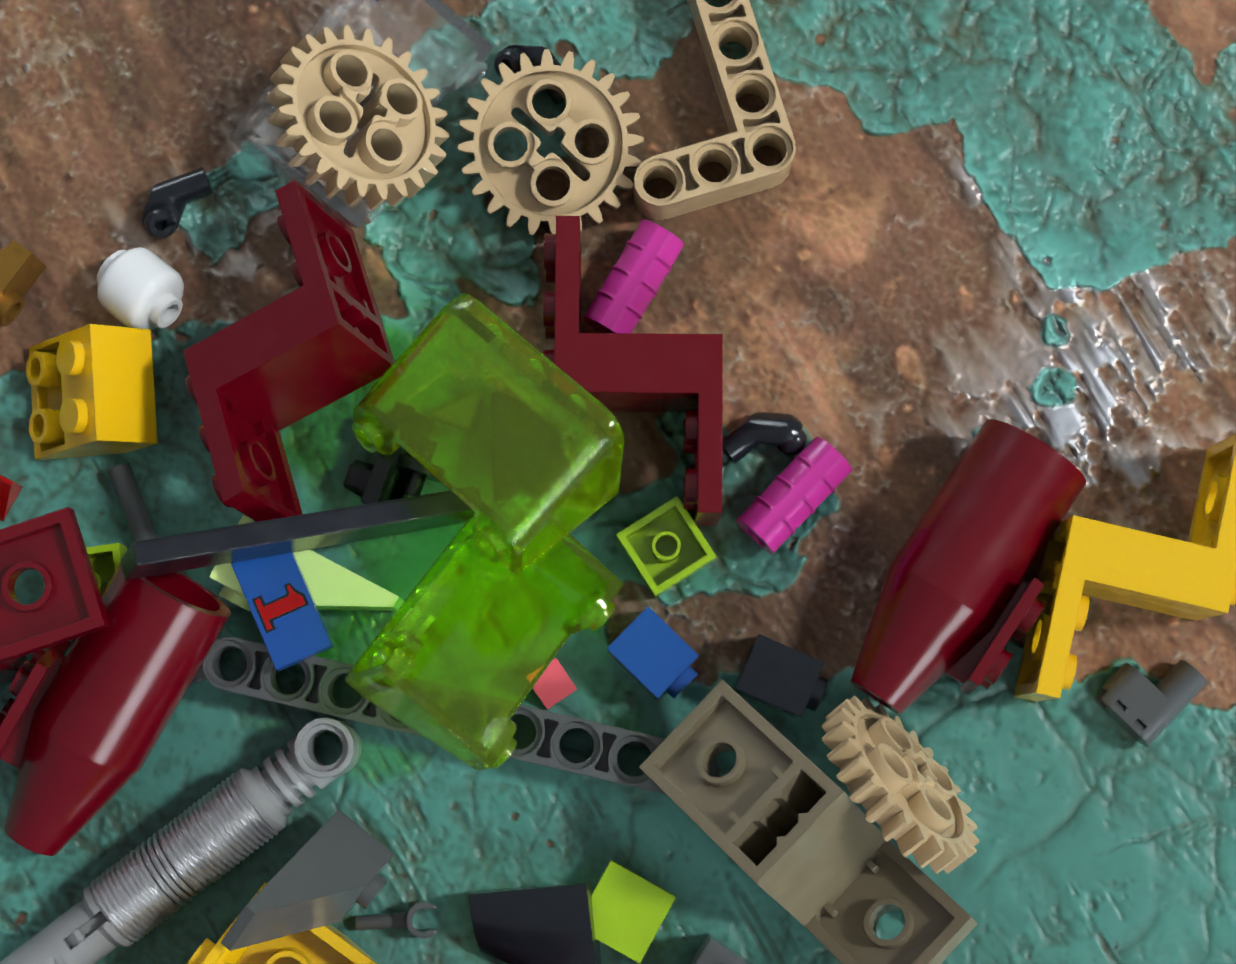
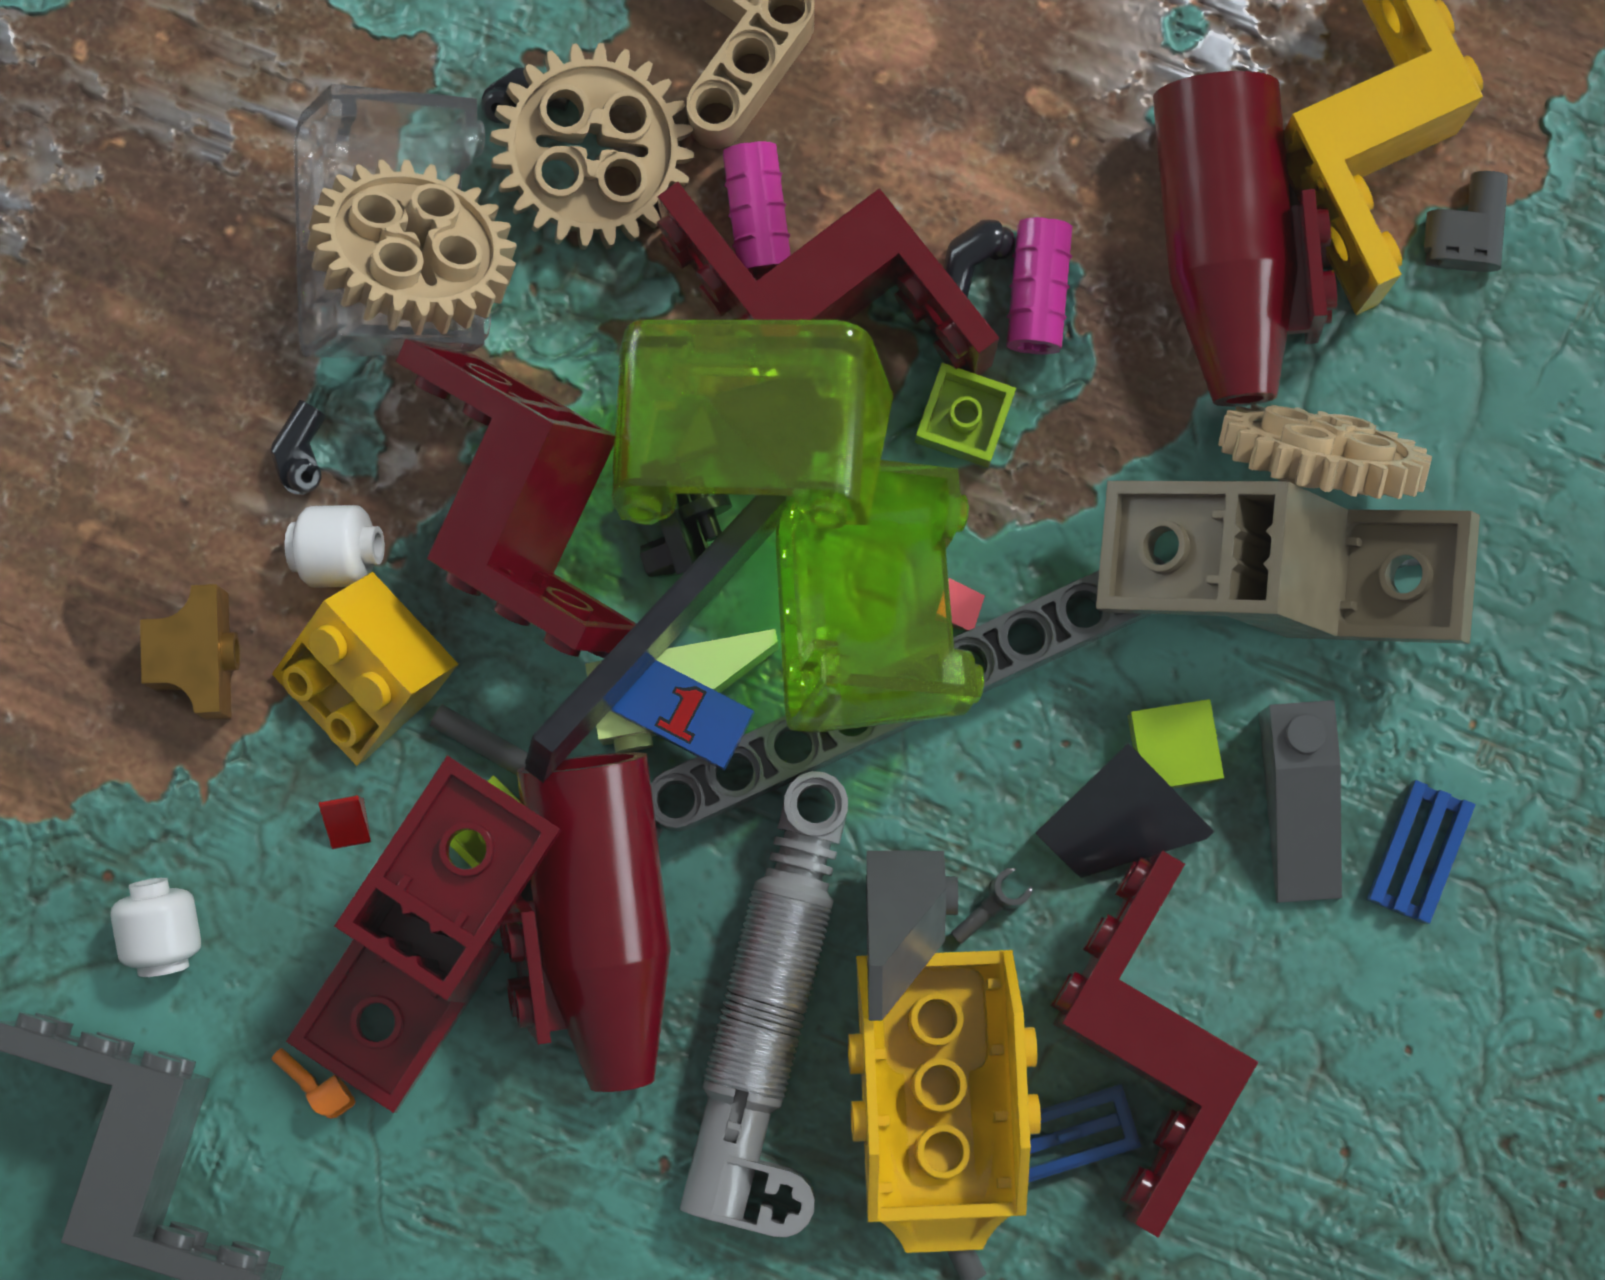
camera: 35 degrees left, 0 degrees up
blue brick [607,606,699,700] -> none
black brick [733,634,828,719] -> none

